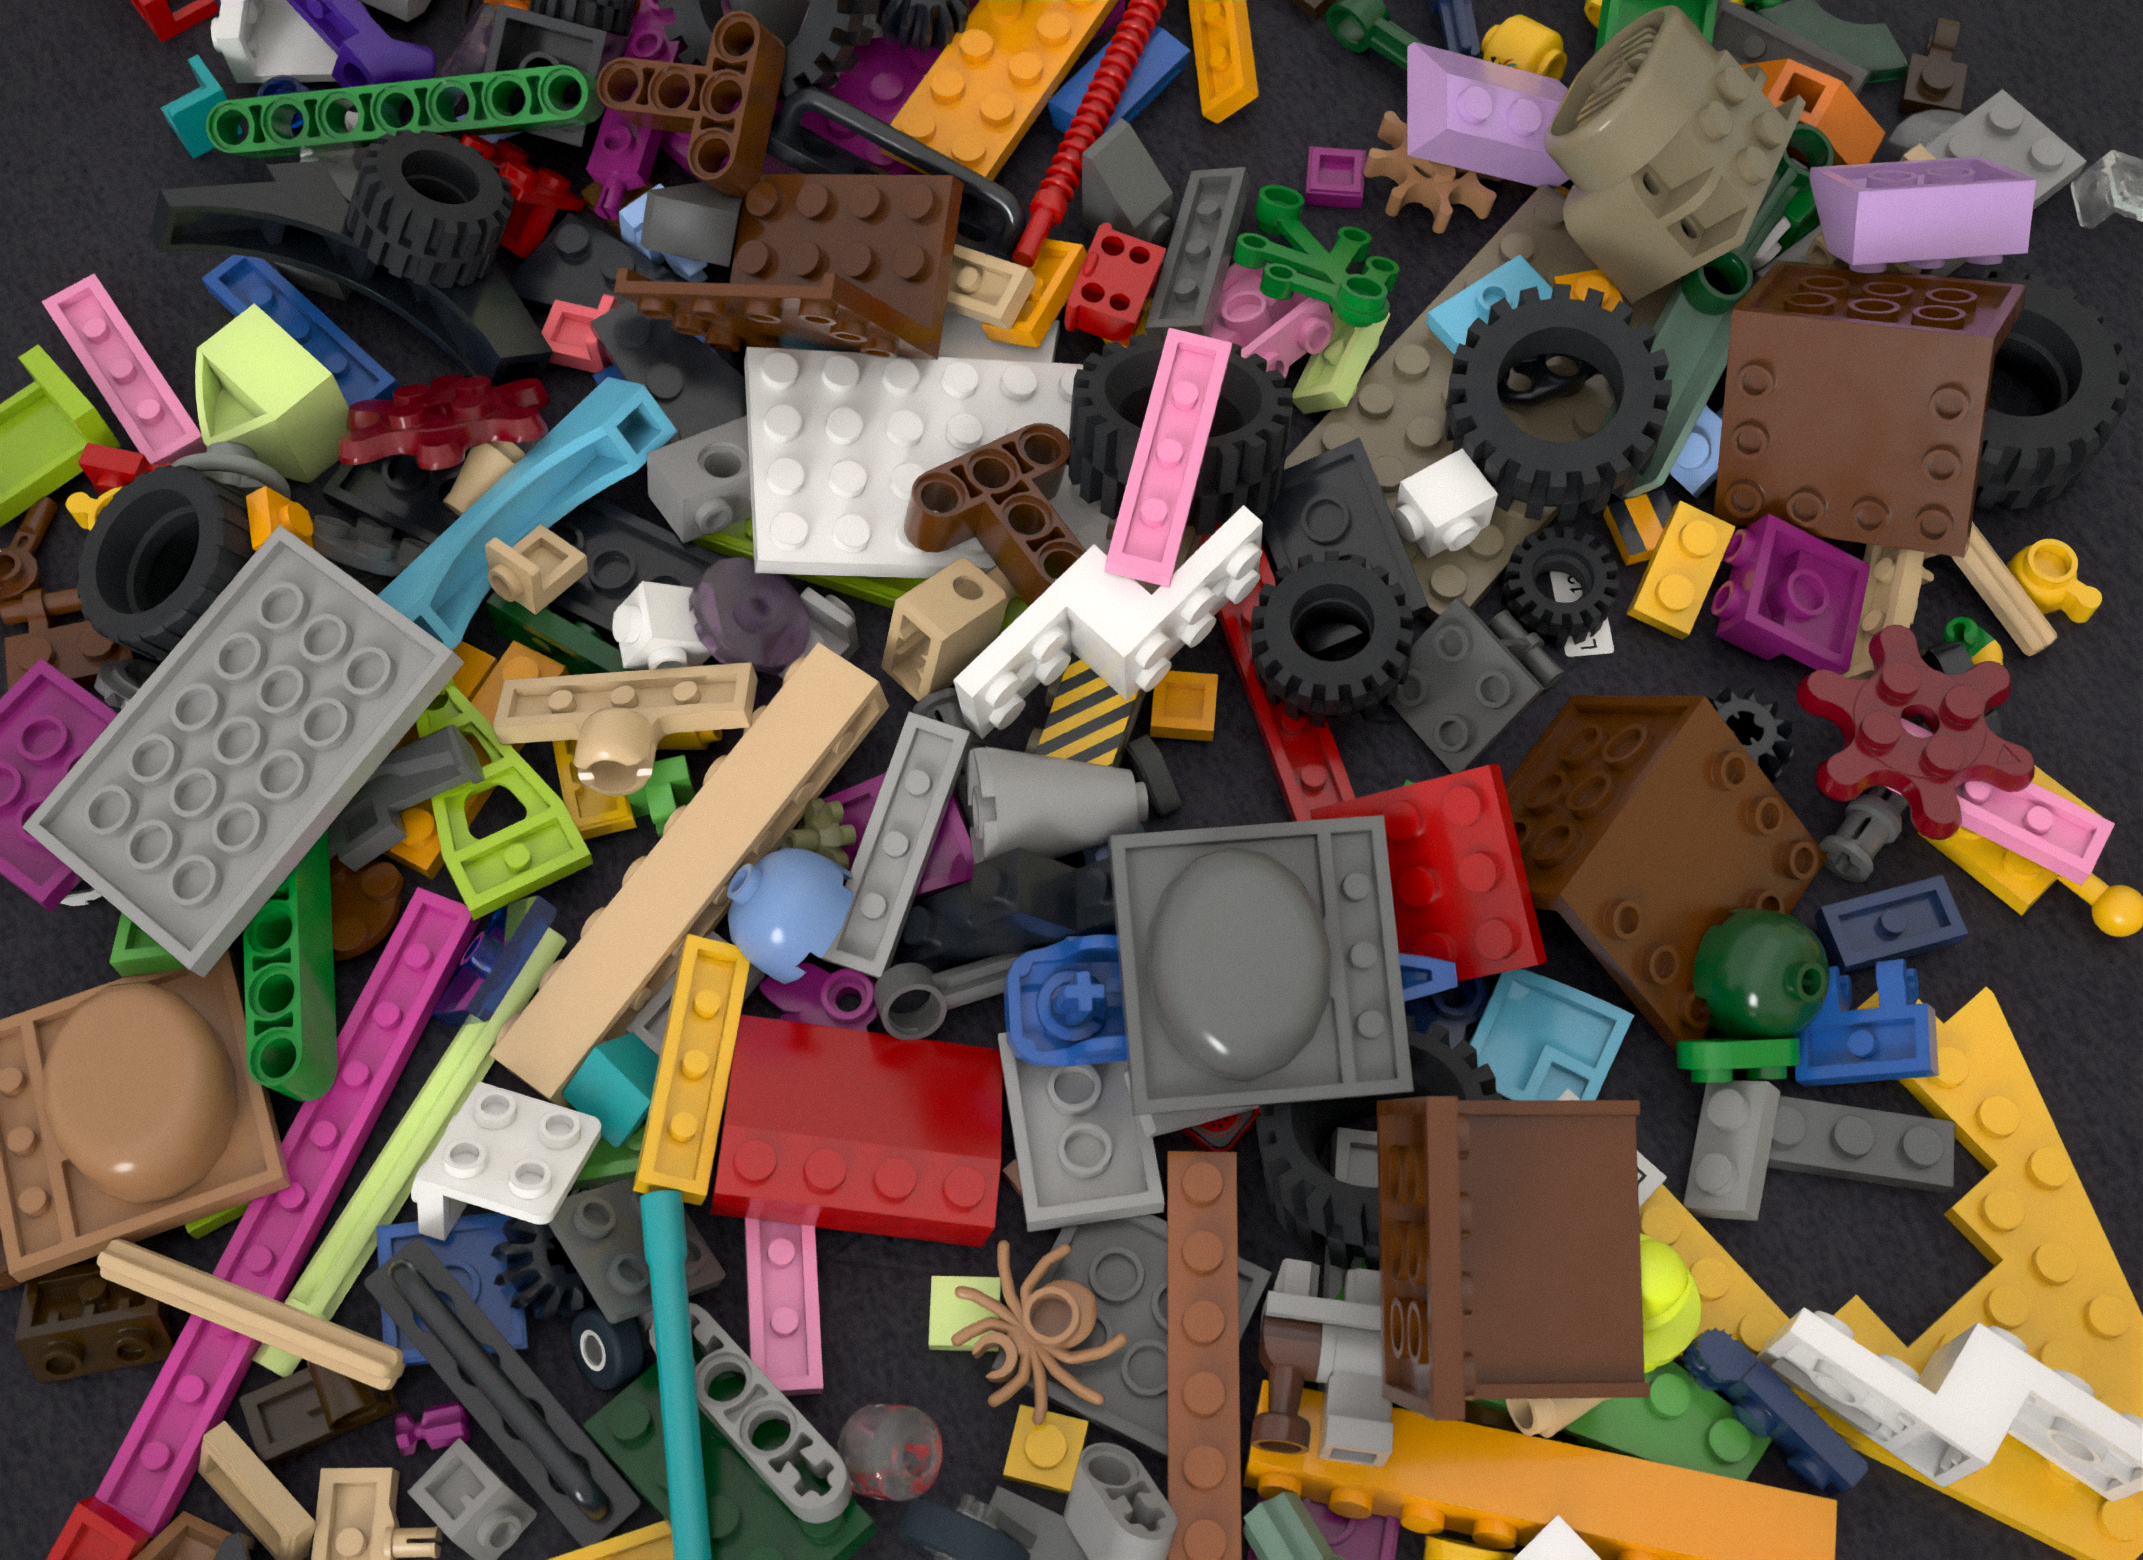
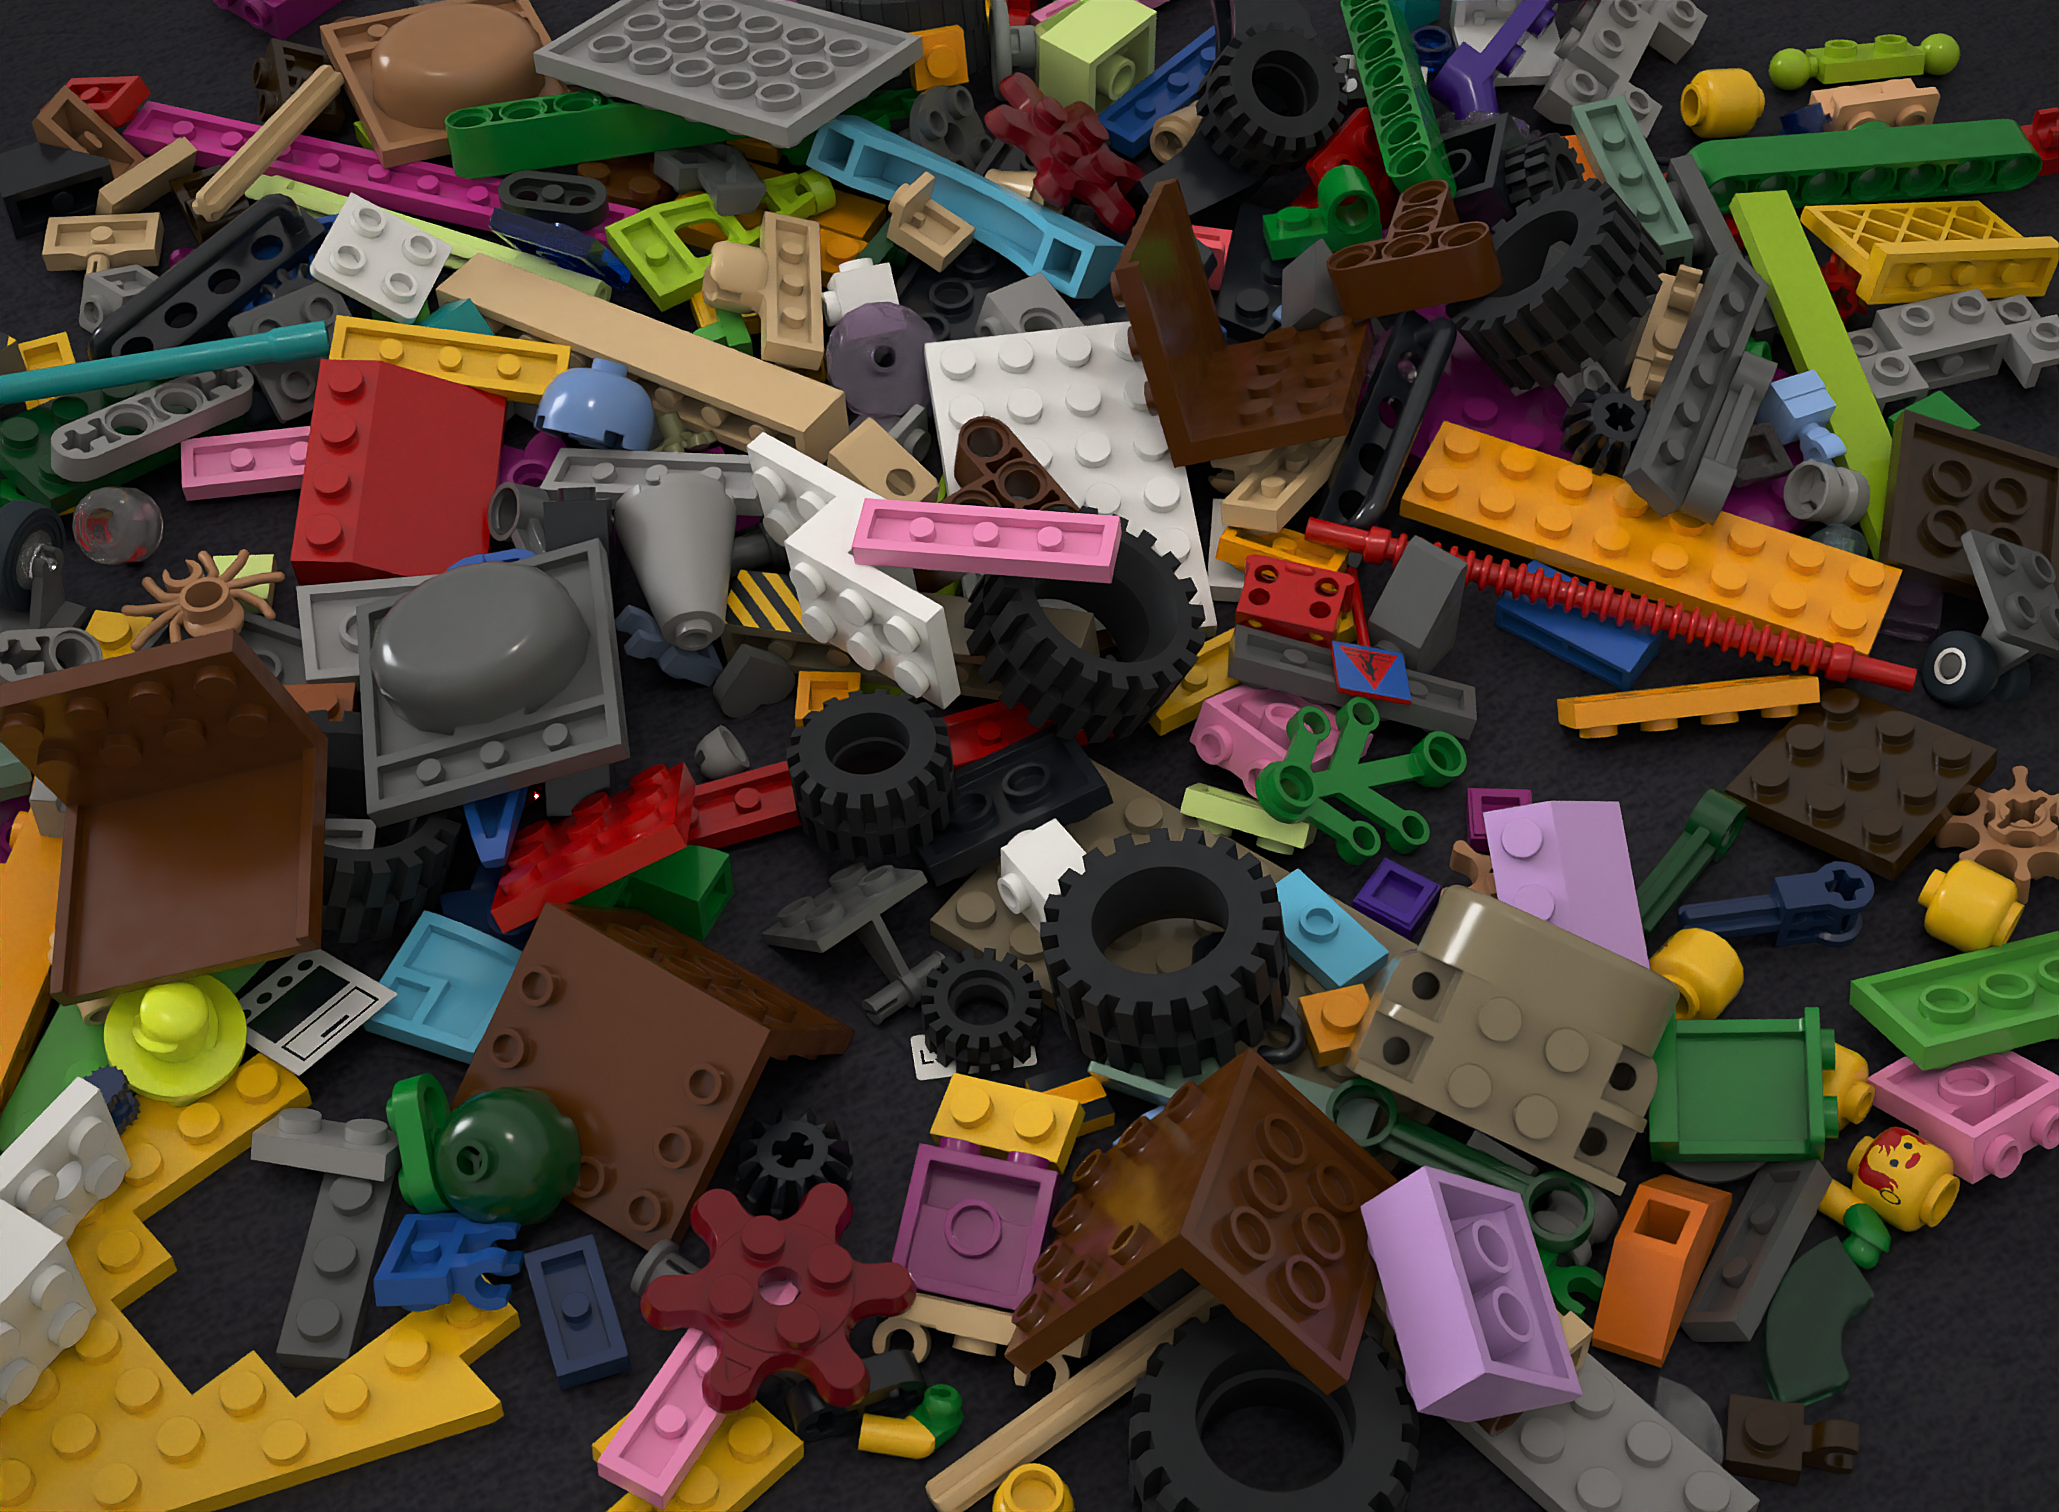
camera: 85 degrees right, 15 degrees down
none -> pearl dark grey plate [498,171,609,231]
none -> light grey hinge [694,725,750,781]
none -> tan cone [1150,100,1202,164]
none -> green plate [1262,165,1382,261]
none -> piece [1330,566,1412,706]
none -> dark purple tile [1352,857,1442,941]

